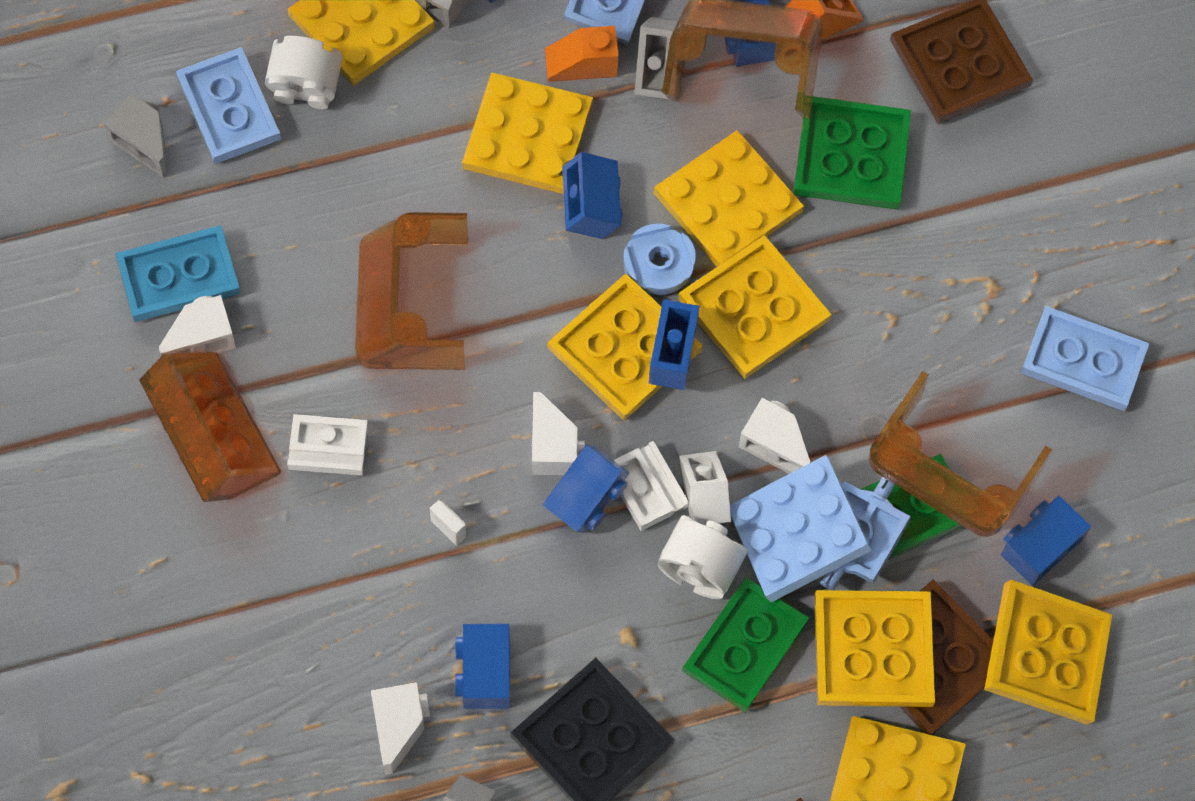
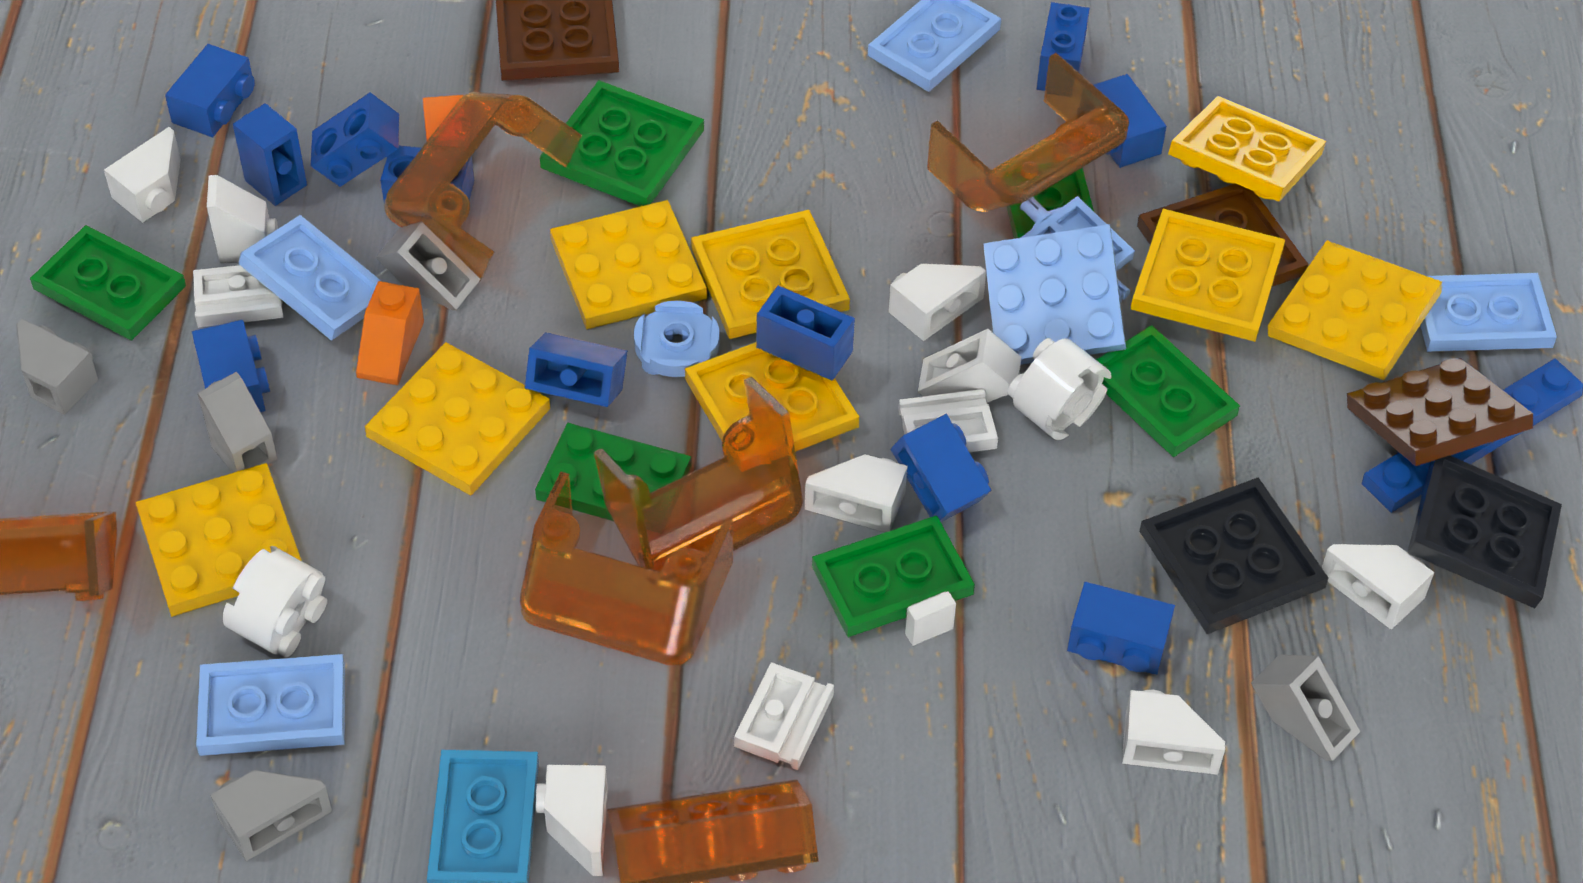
camera: 70 degrees left, 15 degrees down
none -> green plate [535,422,692,535]
none -> clear orange windscreen [594,376,803,585]
none -> green plate [812,515,975,637]
none -> blue brick [1036,2,1090,95]

